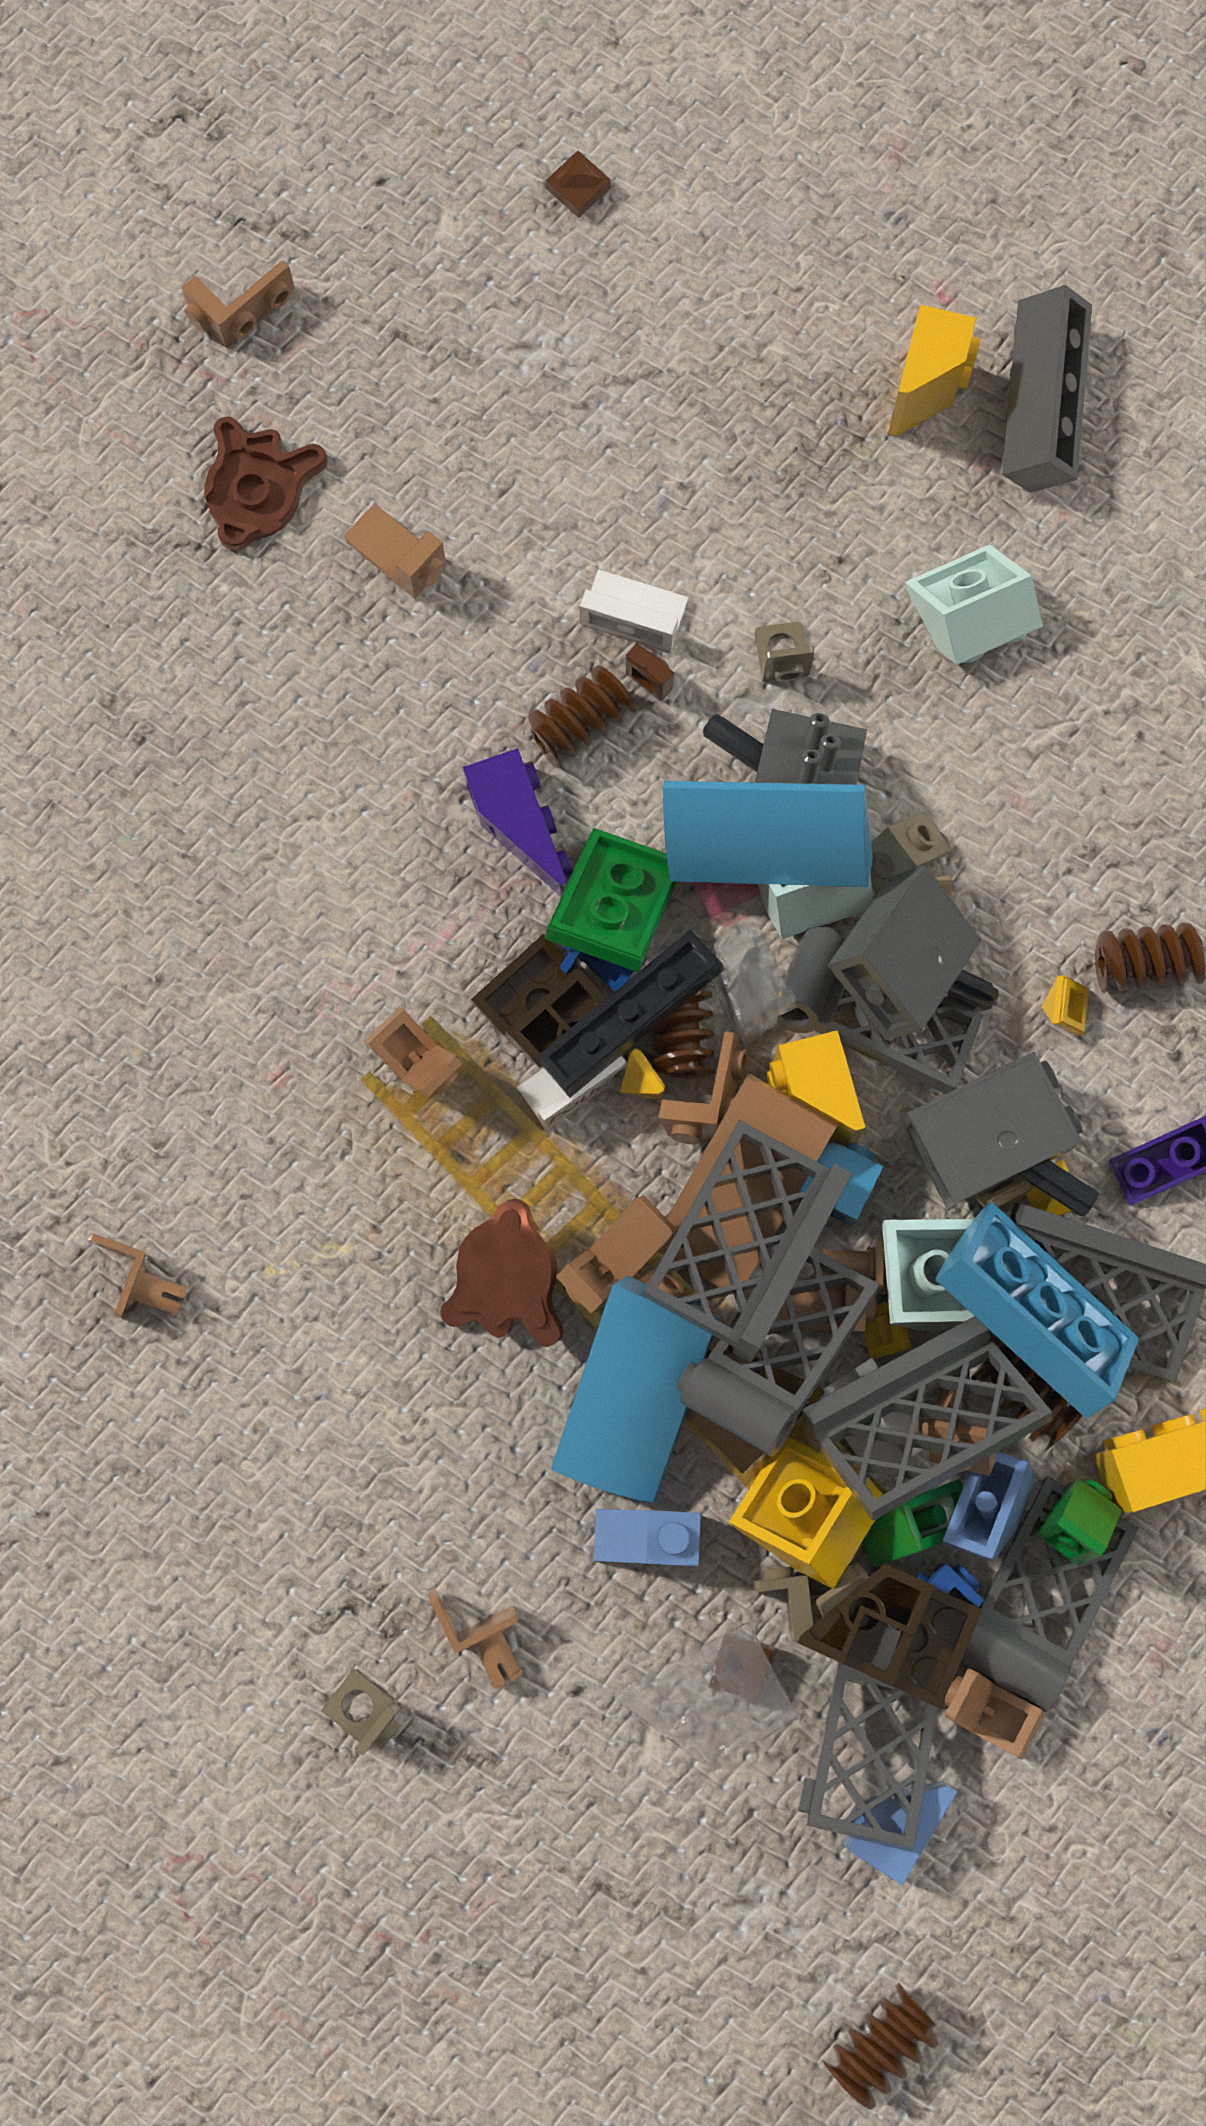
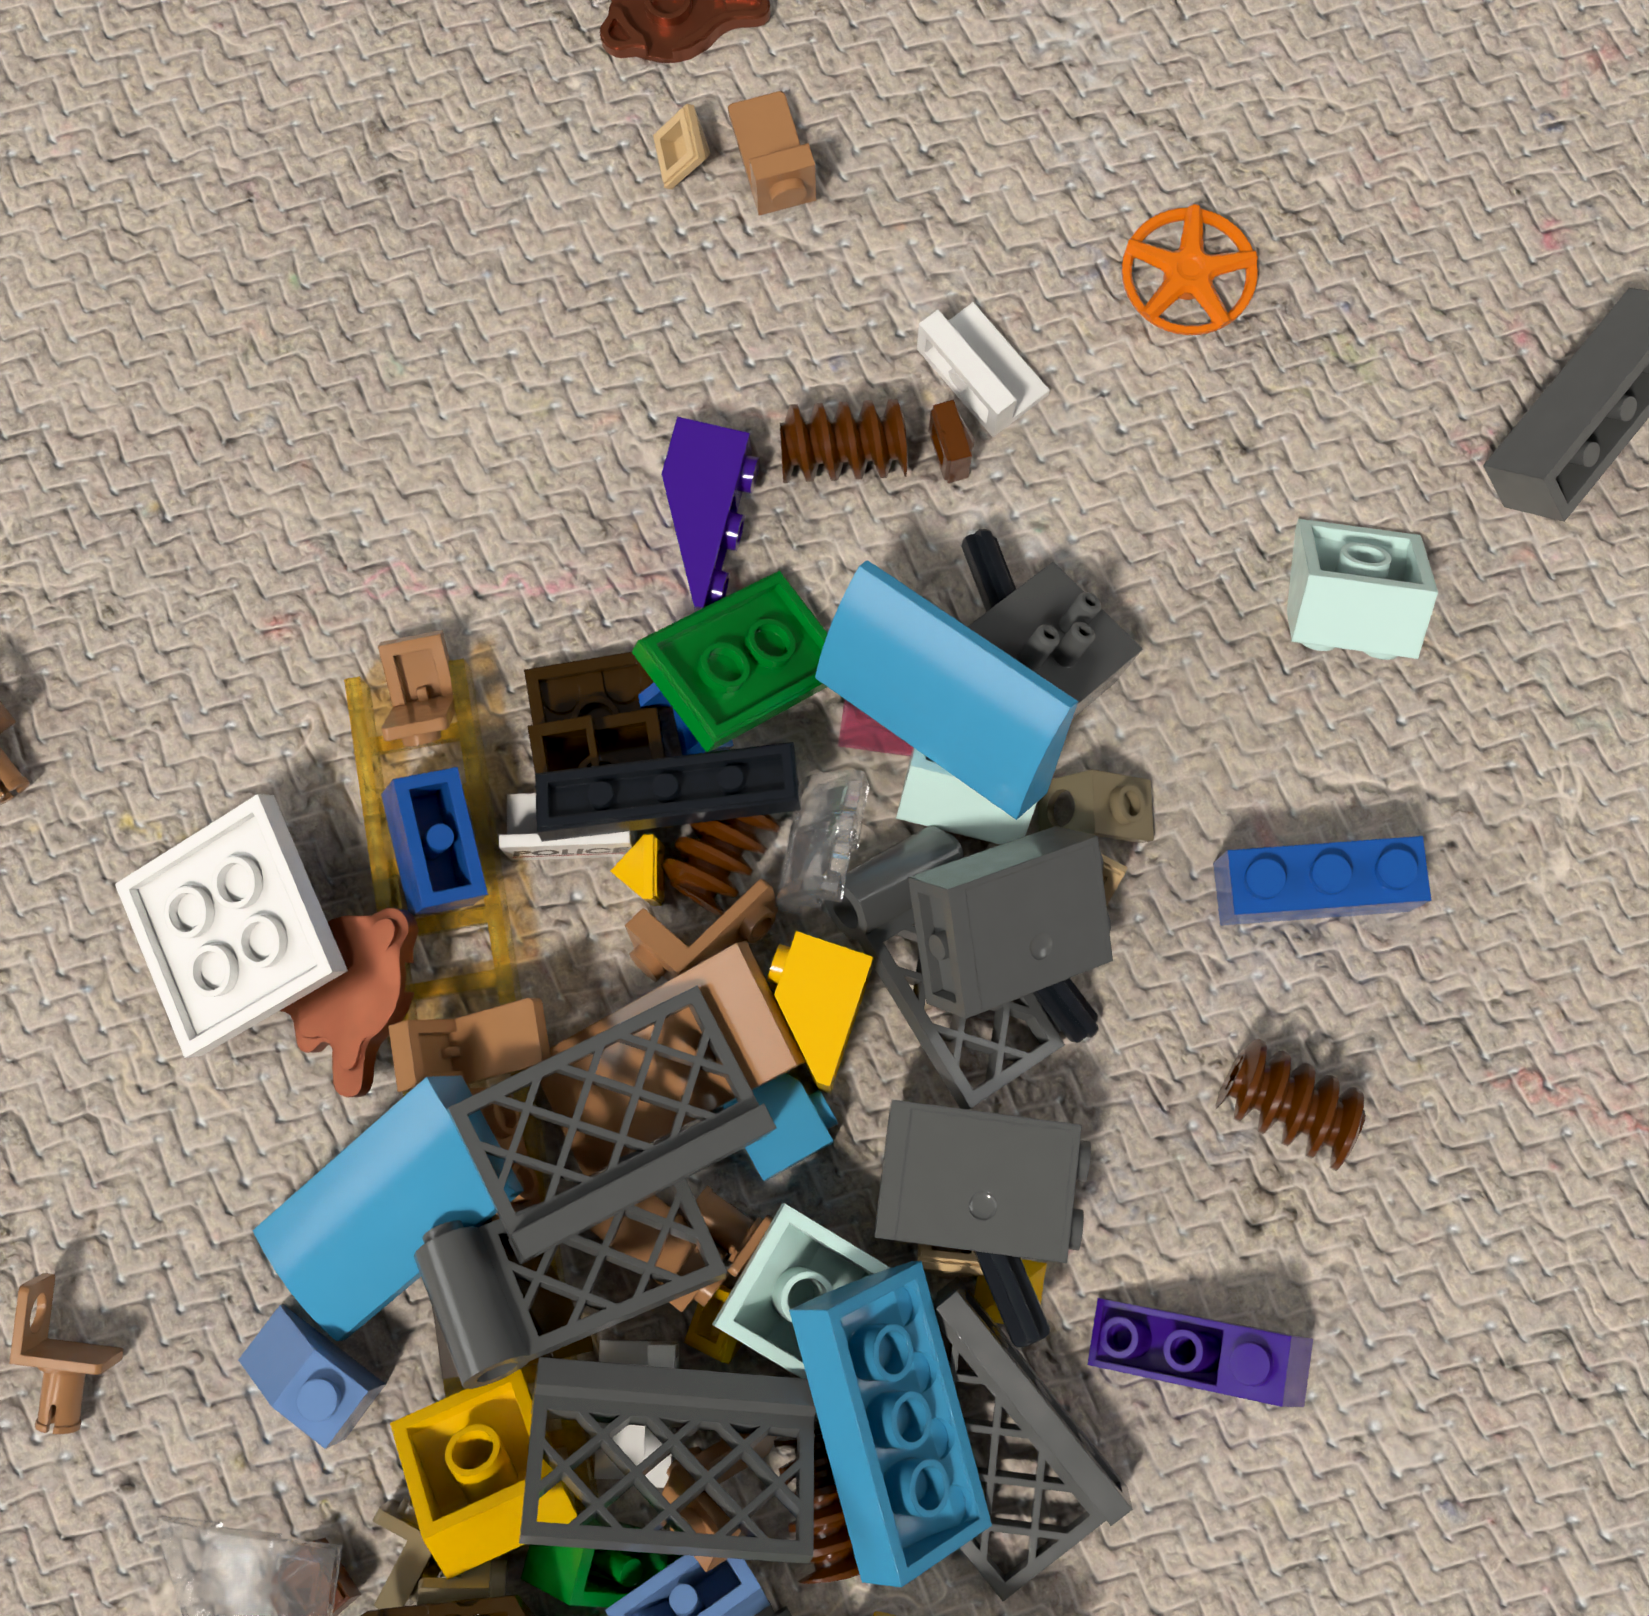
camera: 35 degrees right, 0 degrees up
dark tan bracket [755,622,815,682] -> none
yellow slope [888,304,981,436] -> none
yellow slope [1041,975,1089,1036] -> none
none -> white plate [115,794,348,1058]
none -> blue brick [381,767,488,918]
none -> tan slope [653,104,711,189]
none -> orange wheel [1122,204,1258,335]
none -> blue brick [1213,836,1432,926]

